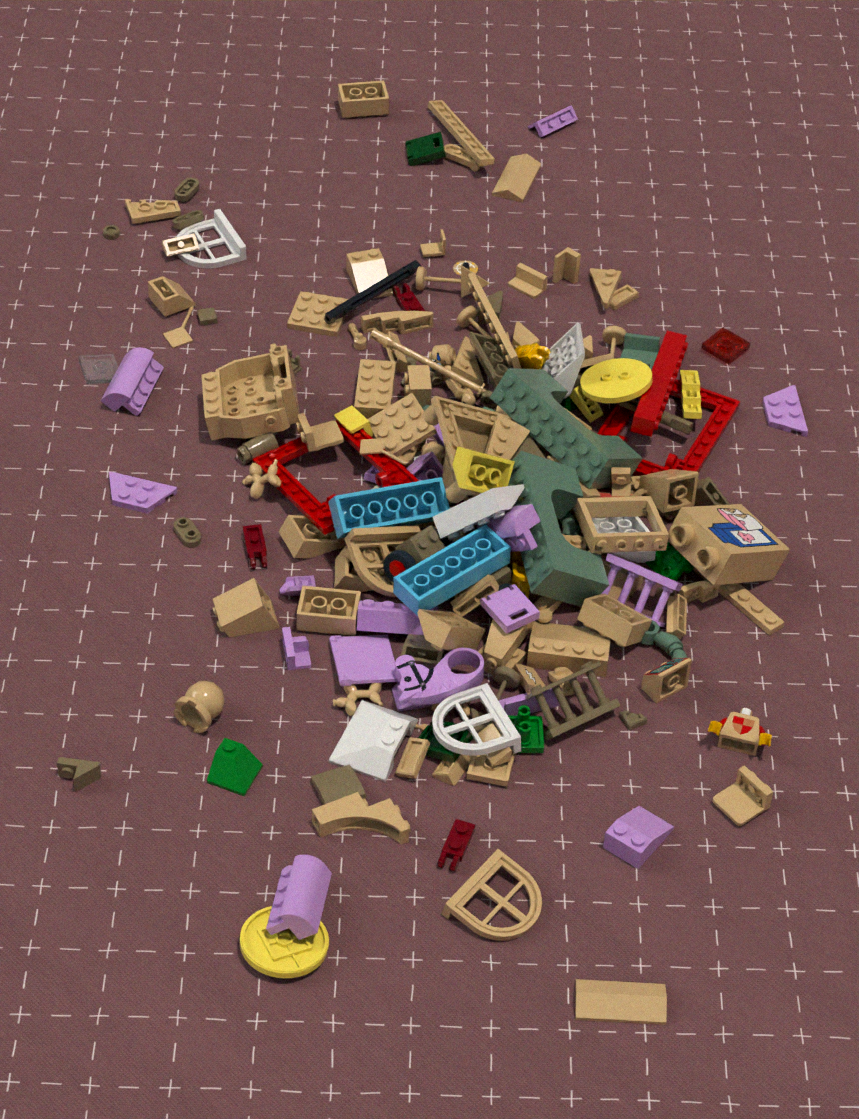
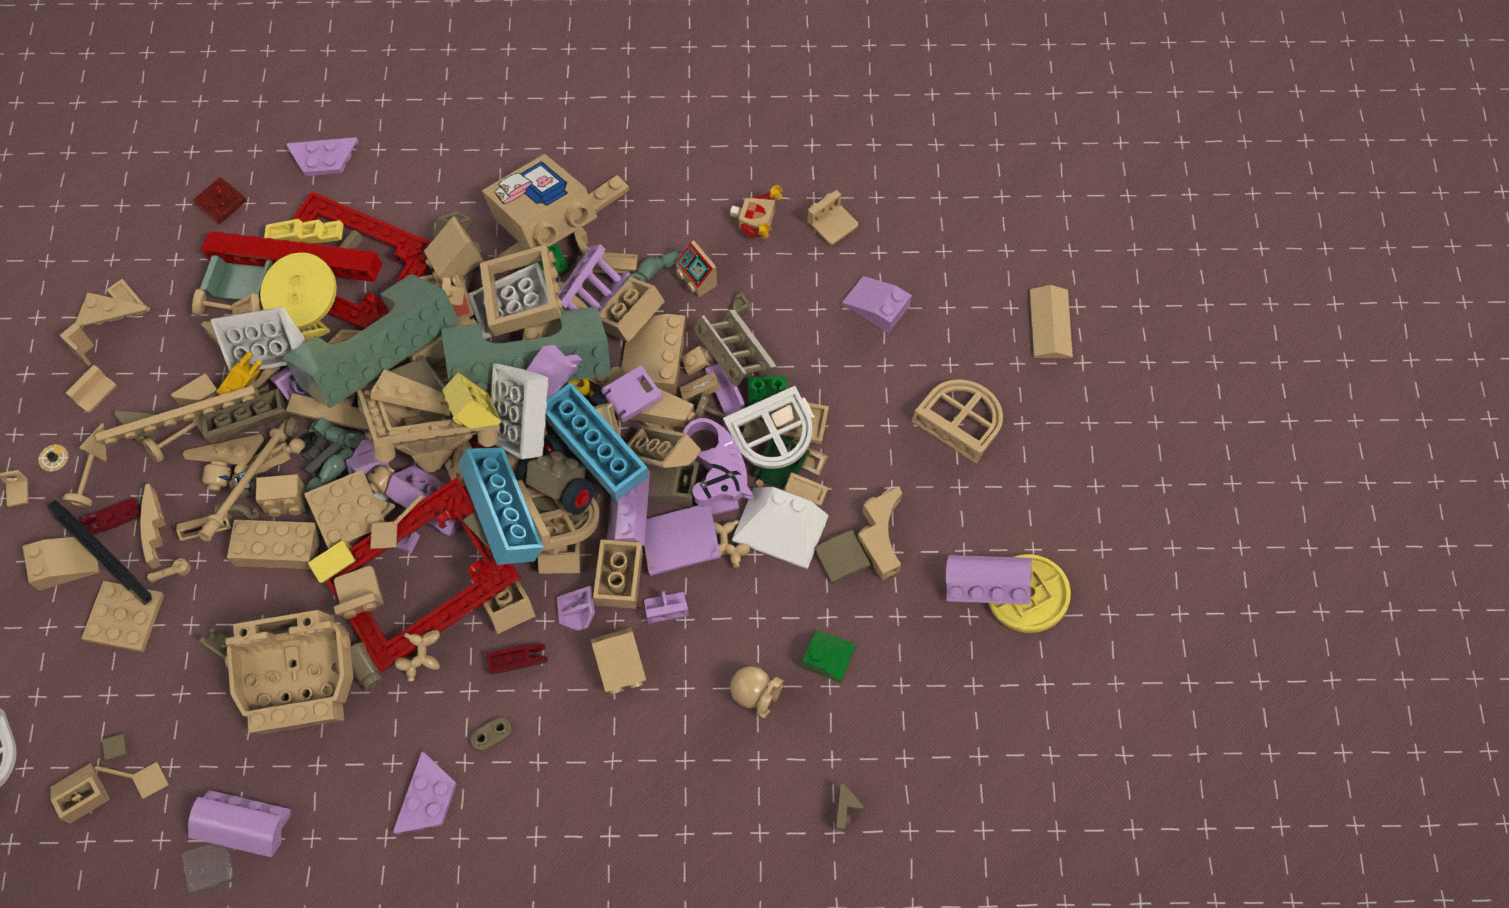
camera: 90 degrees left, 20 degrees up
dark red hinge [438,819,476,872] -> none

